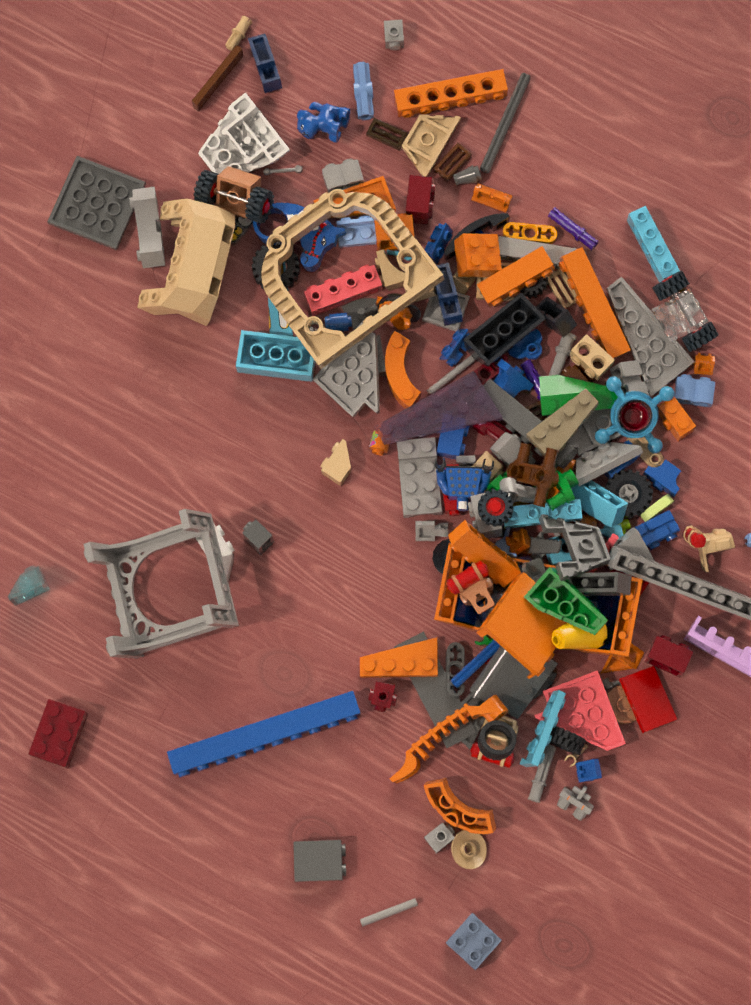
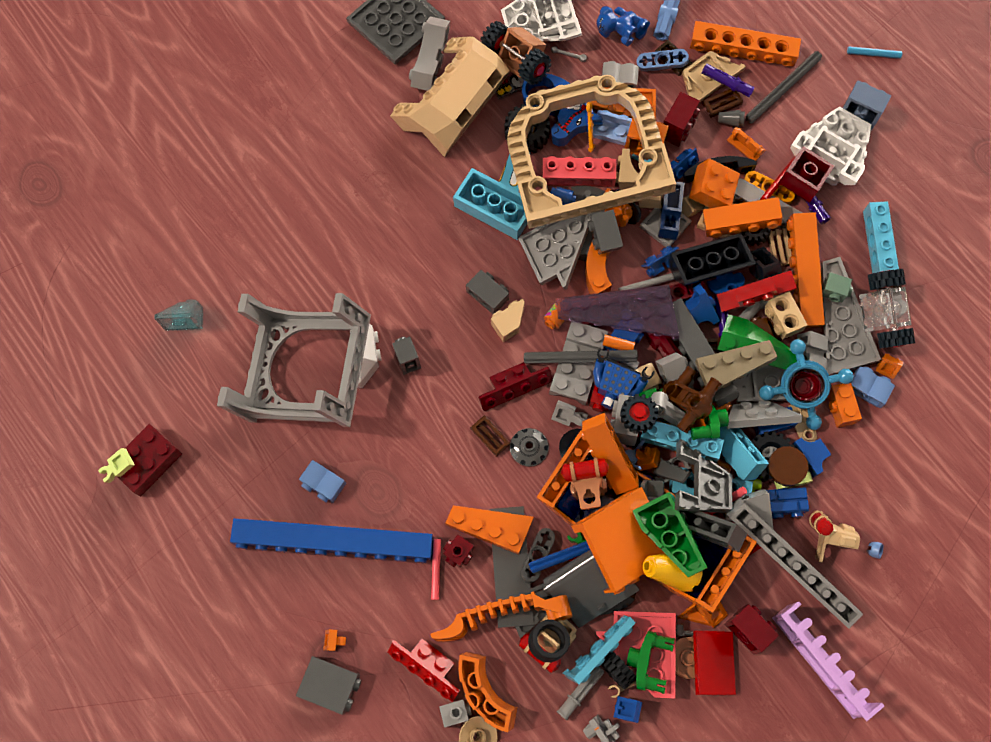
camera: 20 degrees right, 5 degrees down
none -> yellowish green plate [98,448,135,483]
none -> medium blue brick [299,460,346,503]
none -> orange tile [323,629,346,651]
none -> red bracket [387,639,460,702]
none -> coral bar [431,539,441,600]
none -> dark grey brick [466,270,509,314]
none -> reddish brown tile [470,415,510,457]
none -> dark red bracket [478,362,553,411]
none -> dark grey dish [510,428,549,467]
none -> dark grey axle [523,350,638,364]
none -> light orange piece [586,102,595,153]
none -> dark grey brick [587,210,623,254]
none -> orange axle [602,334,635,350]
none -> green connector [626,631,675,694]
none -> medium blue beam [637,49,689,71]
none -> dark purple pin [701,63,754,97]
none -> red bracket [717,270,797,313]
none -> red bar [760,156,795,200]
none -> reddish brown tile [767,446,808,486]
none -> dark red brick [778,146,835,203]
none -> white wedge [790,107,871,186]
none -> sand green brick [822,272,853,303]
none -> sand blue brick [843,80,891,131]
none -> dark azure bar [847,46,902,59]

